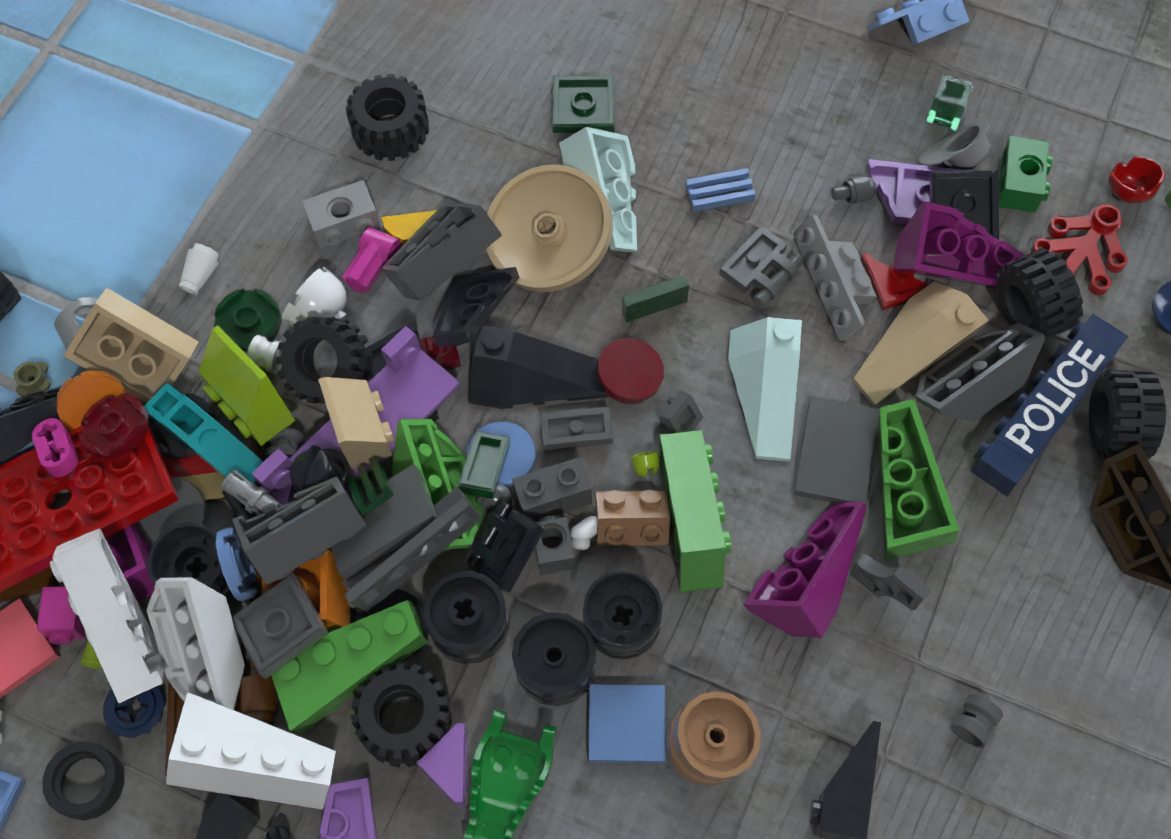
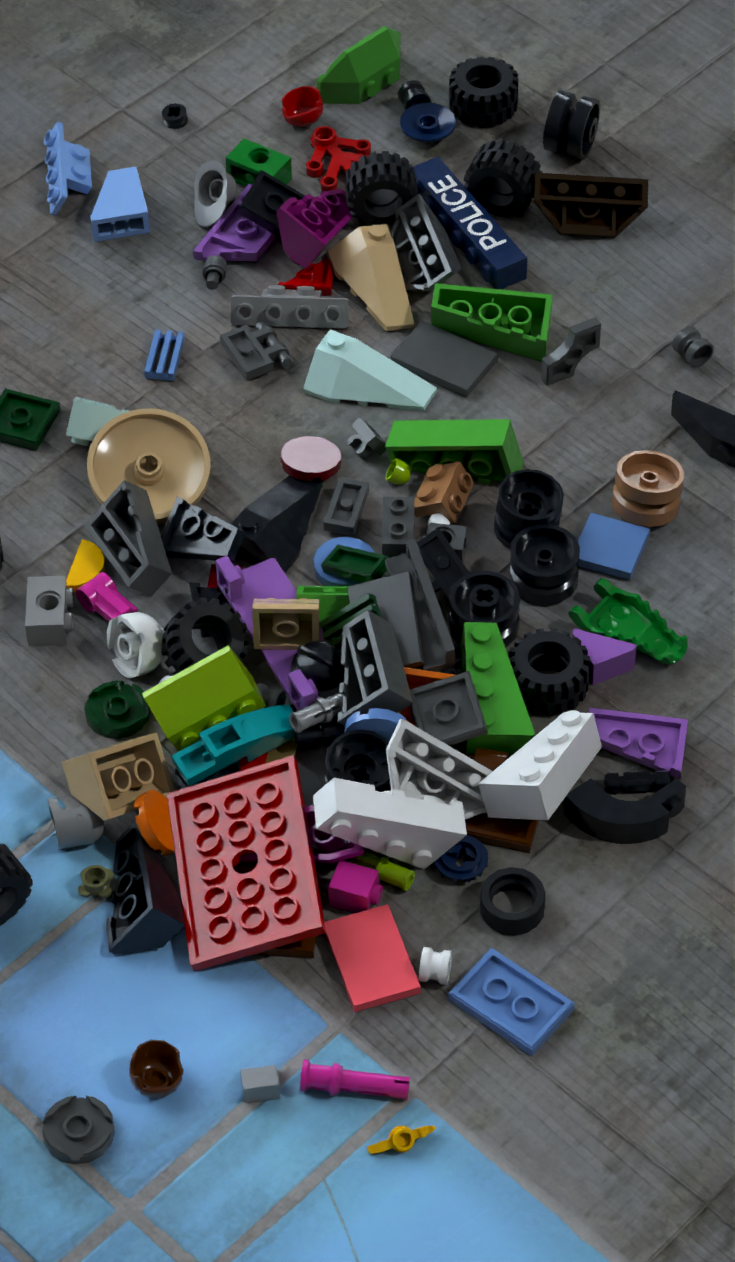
camera: 70 degrees left, 15 degrees down
dark pink beam [32,418,78,477] -> none
dark red tile [79,393,148,459] -> none
white cone [179,243,219,295] -> none
dark green tile [622,276,689,323] -> none
magenta wedge [743,501,867,638] -> none
clear green brick [926,74,974,130] -> none
none -> light blue slope [91,167,150,242]
none -> black bush [162,103,188,129]

